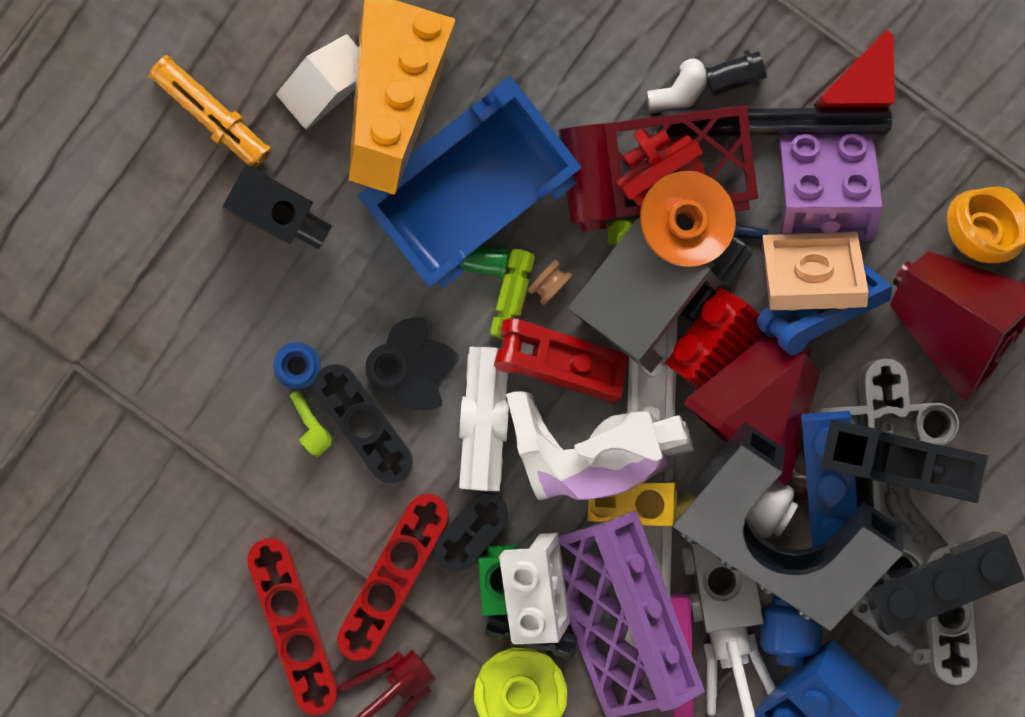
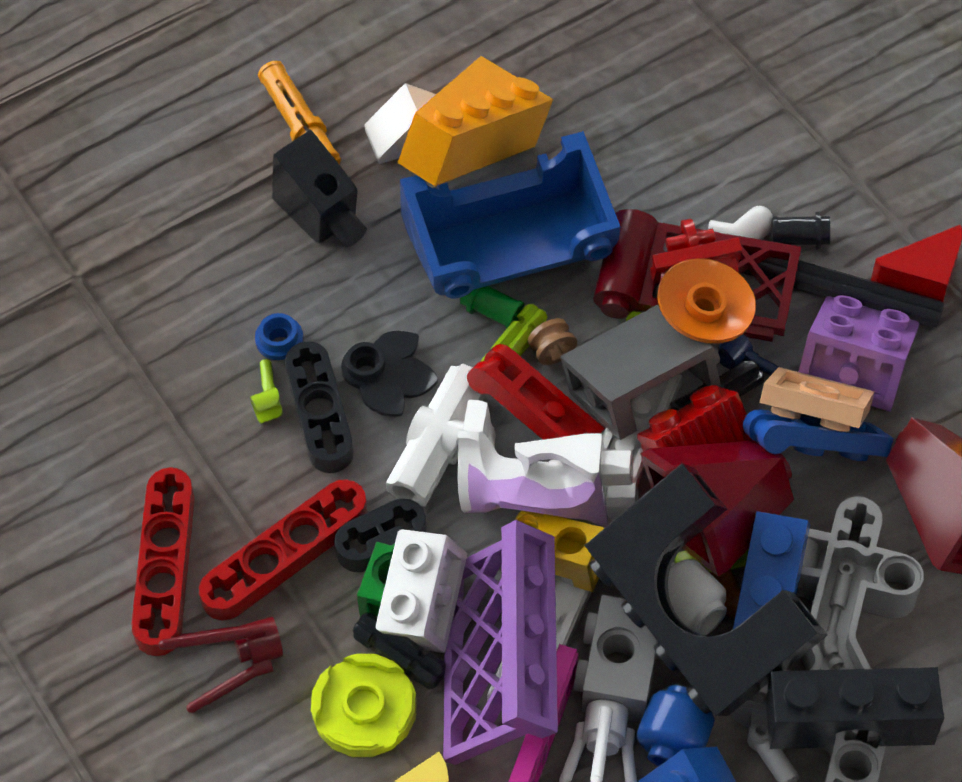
camera: 20 degrees right, 30 degrees down
black arch [821,419,989,504] -> none

